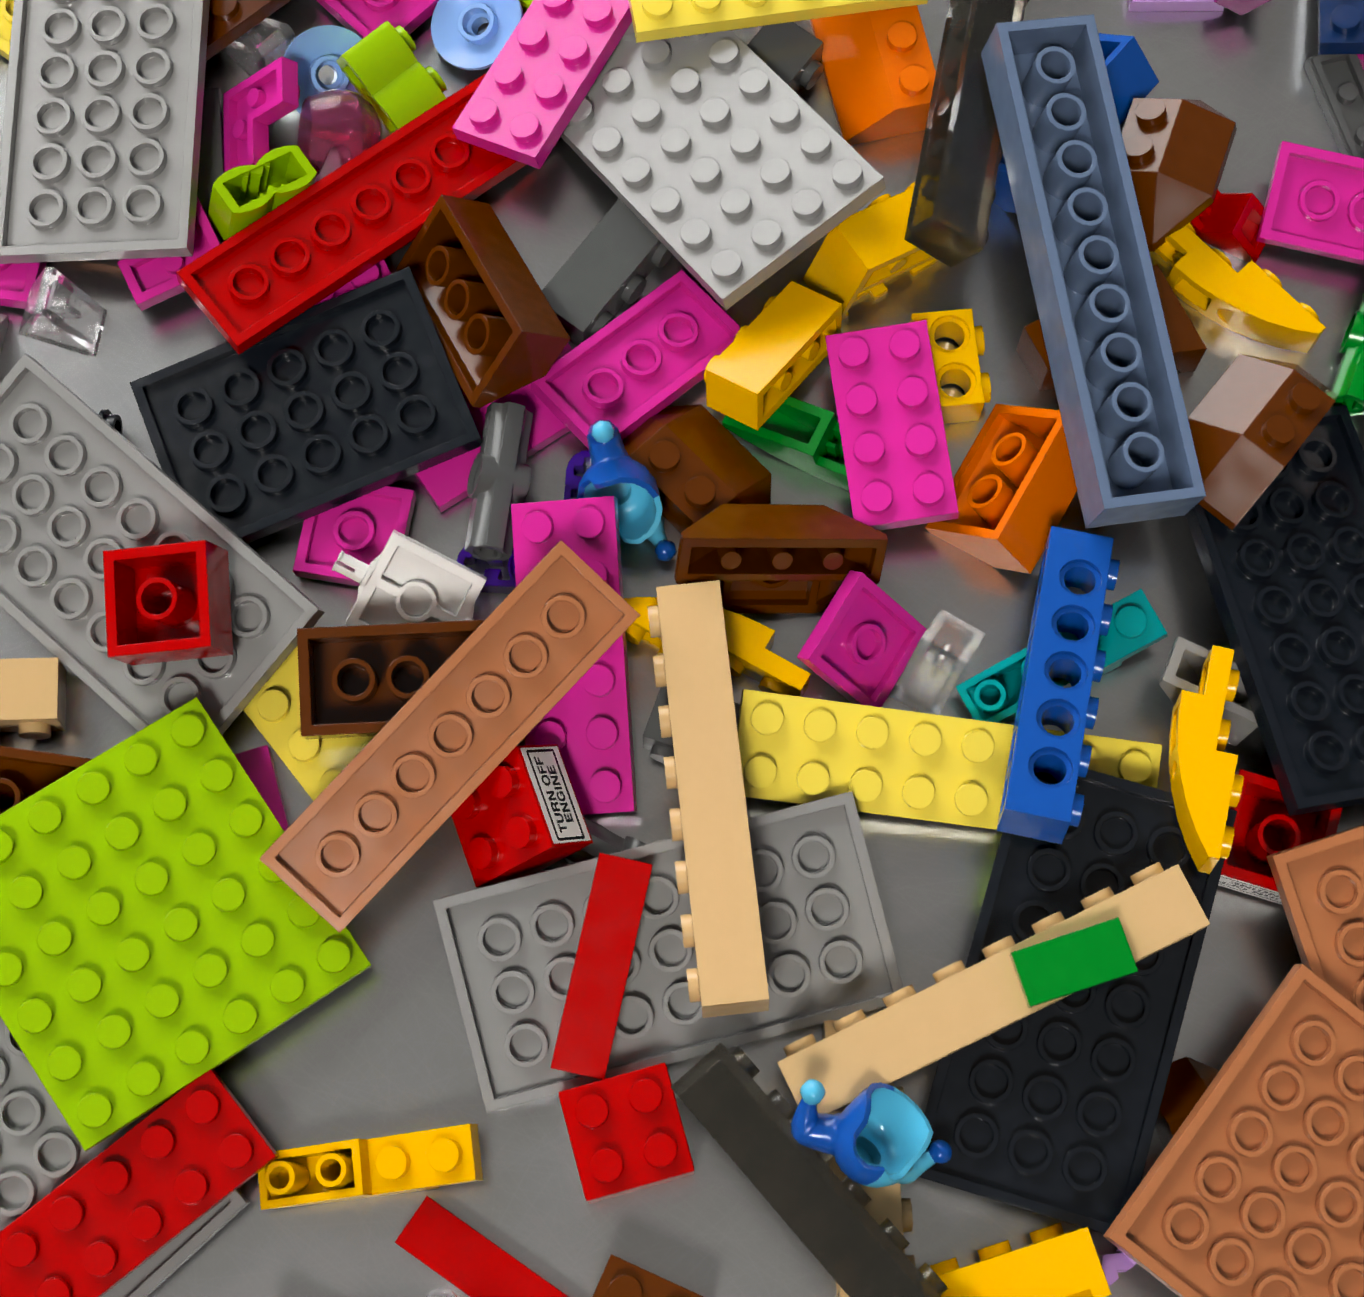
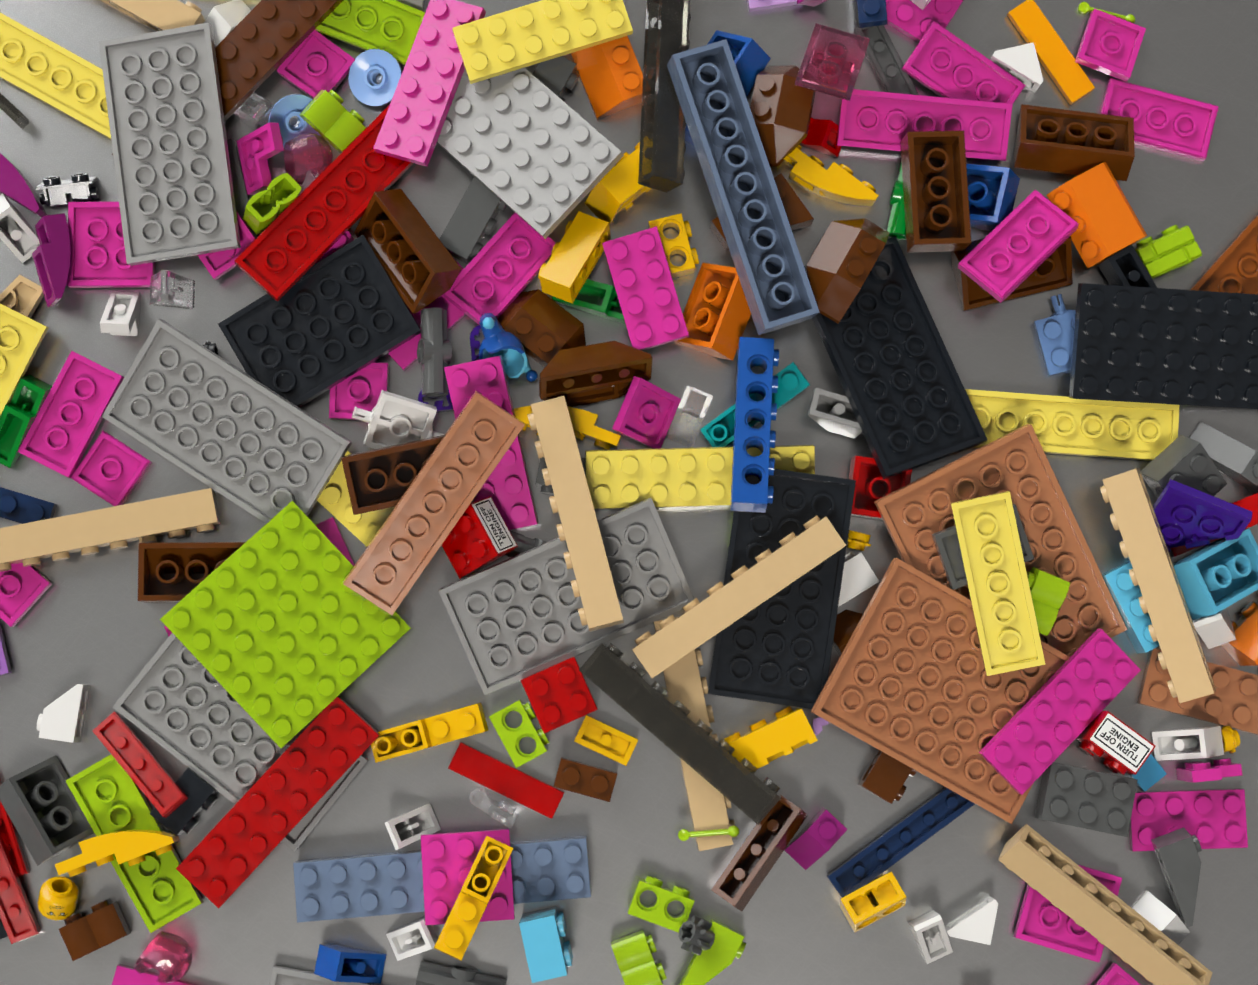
camera: 15 degrees left, 10 degrees up
red brick [103,540,233,665] -> none
red tile [551,852,653,1080] -> none
piece [791,1079,952,1188] -> none
green tile [1010,917,1138,1008] -> none
yellow slope [1169,645,1244,874] -> none
none -> lime brick [489,700,550,768]
none -> yellow plate [574,715,638,766]
none -> clear pink slope [795,23,870,101]
none -> white slope [838,551,879,607]
none -> yellow plate [847,530,871,551]

